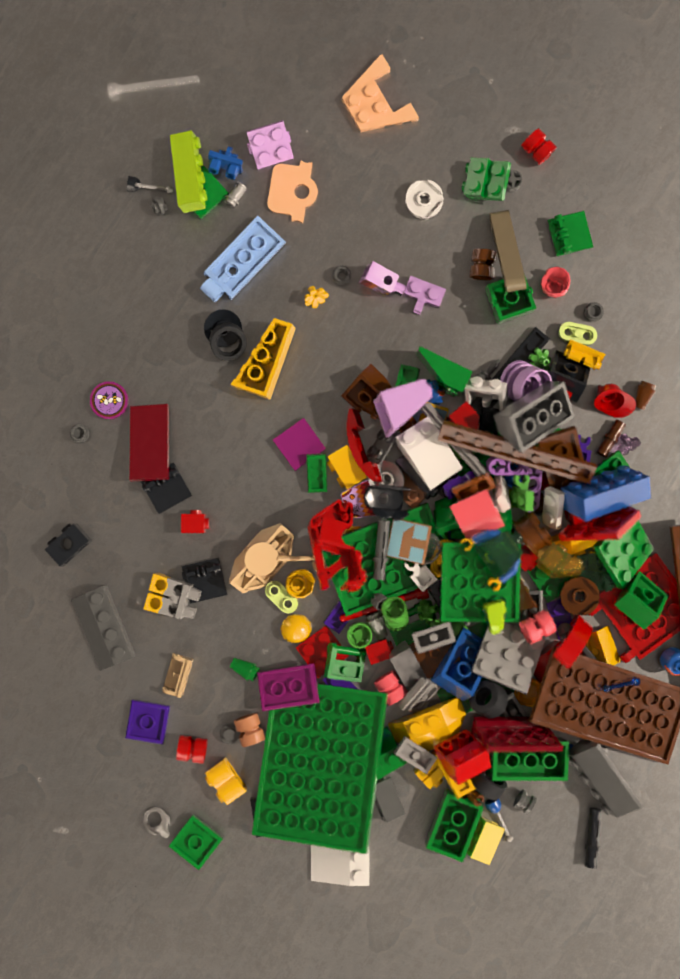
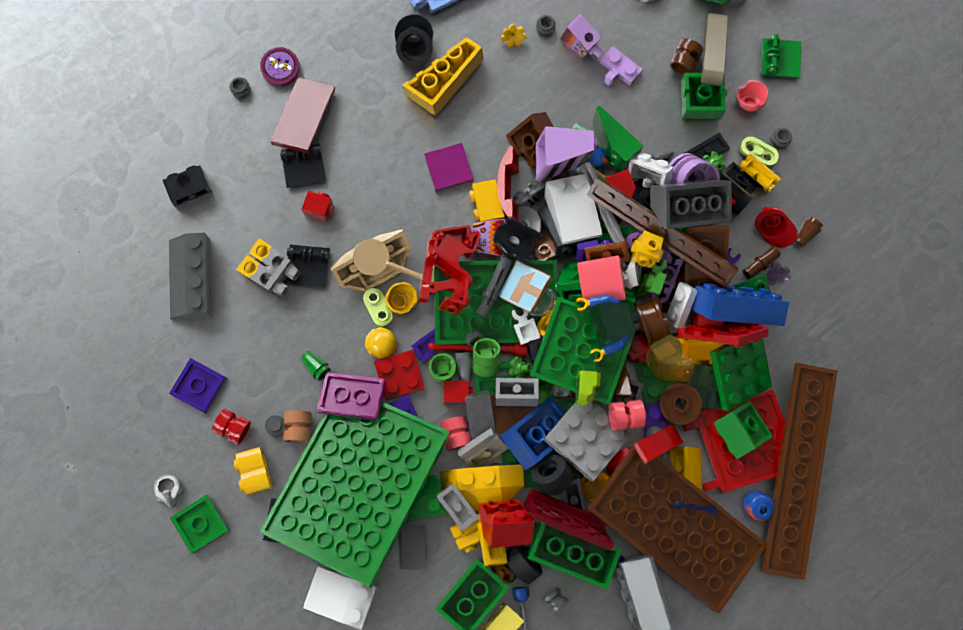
camera: 20 degrees right, 10 degrees down
tan hinge [162,653,194,698] -> none
green plate [306,453,327,493] -> none
green plate [324,643,366,683] -> none
none -> yellow brick [631,230,664,268]

